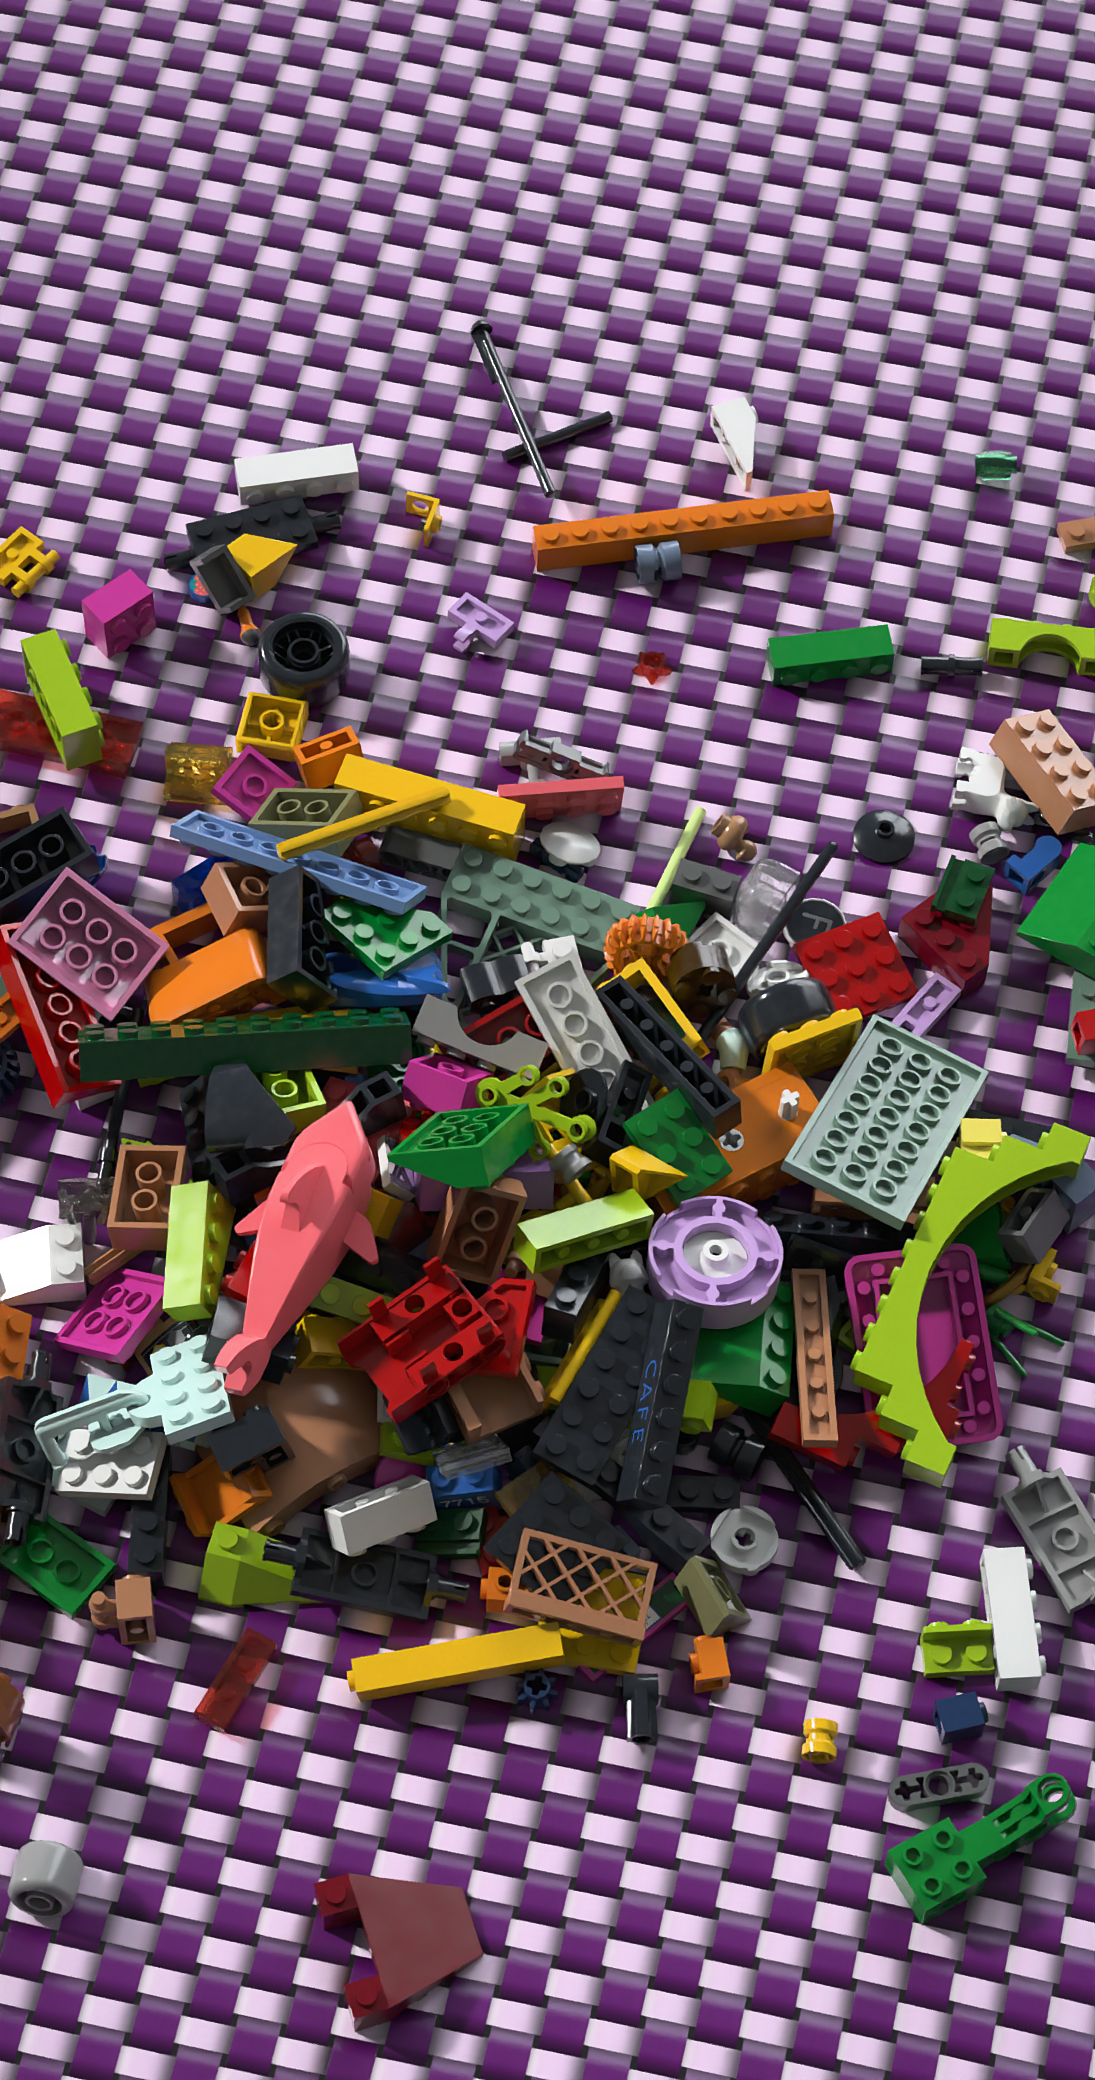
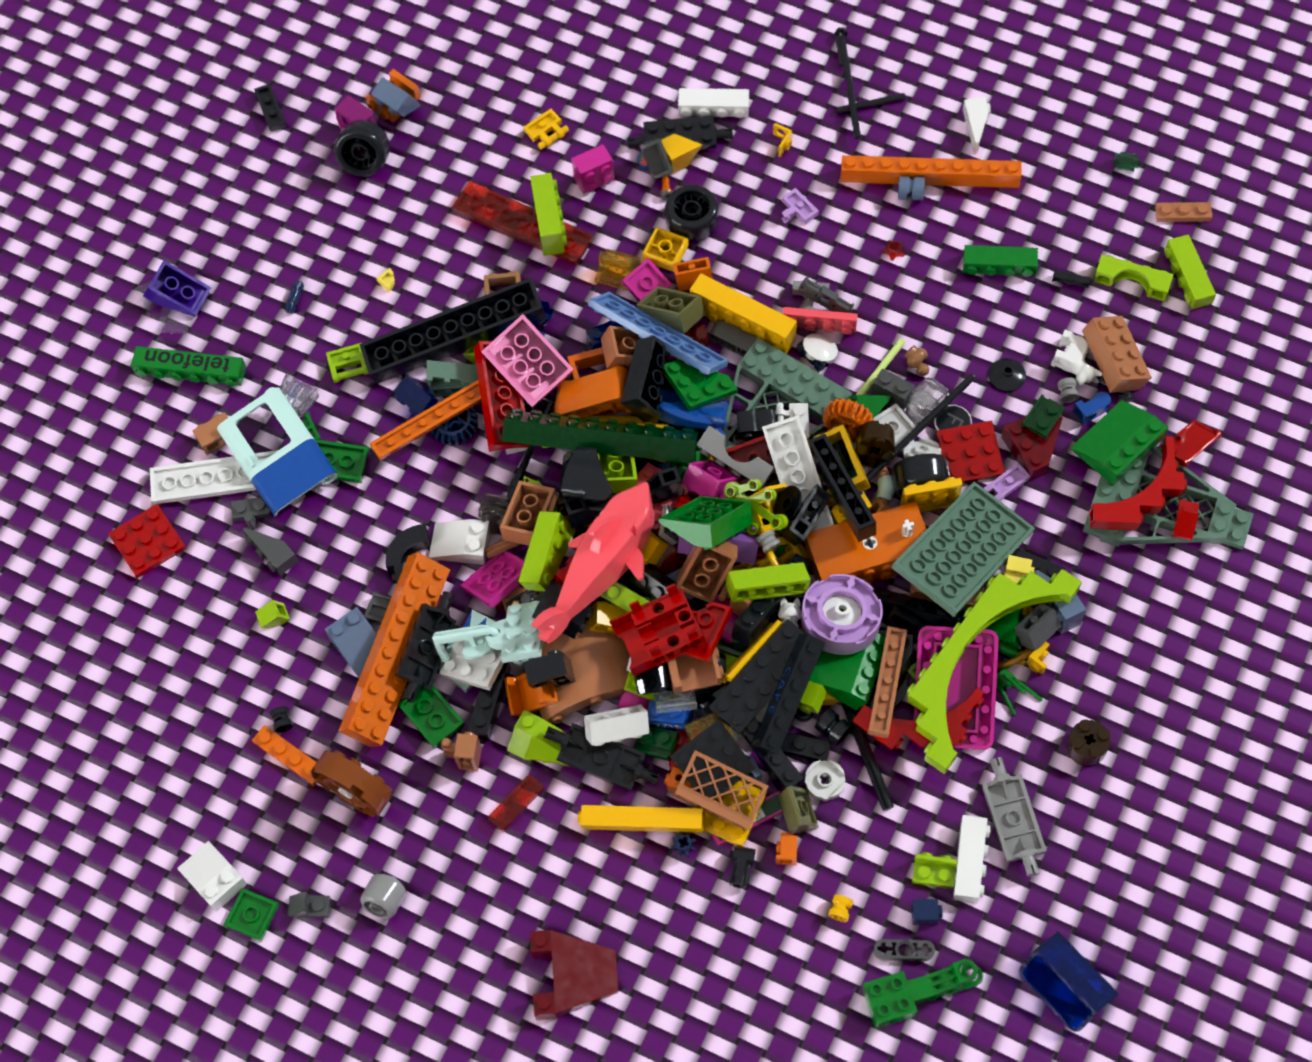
camera: 20 degrees right, 5 degrees up
yellow axle [276,786,451,861] -> none
yellow slope [609,1145,688,1200] -> none
green plate [622,1088,733,1208] -> none

